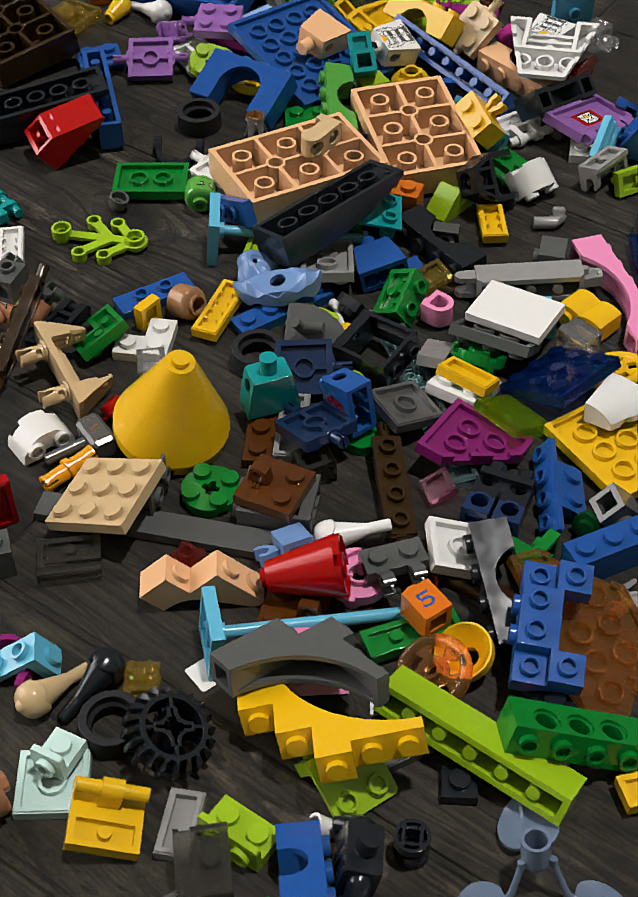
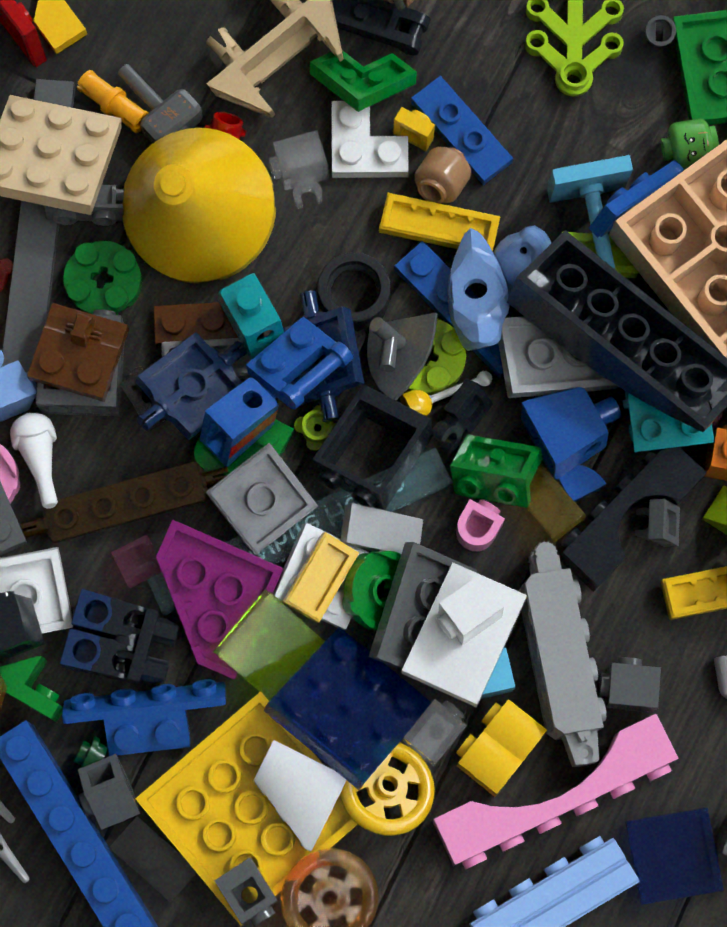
camera: 80 degrees right, 30 degrees up
white cylinder [8,410,76,466] -> none
none -> blue plate [246,317,353,410]
none -> white brick [437,575,504,645]

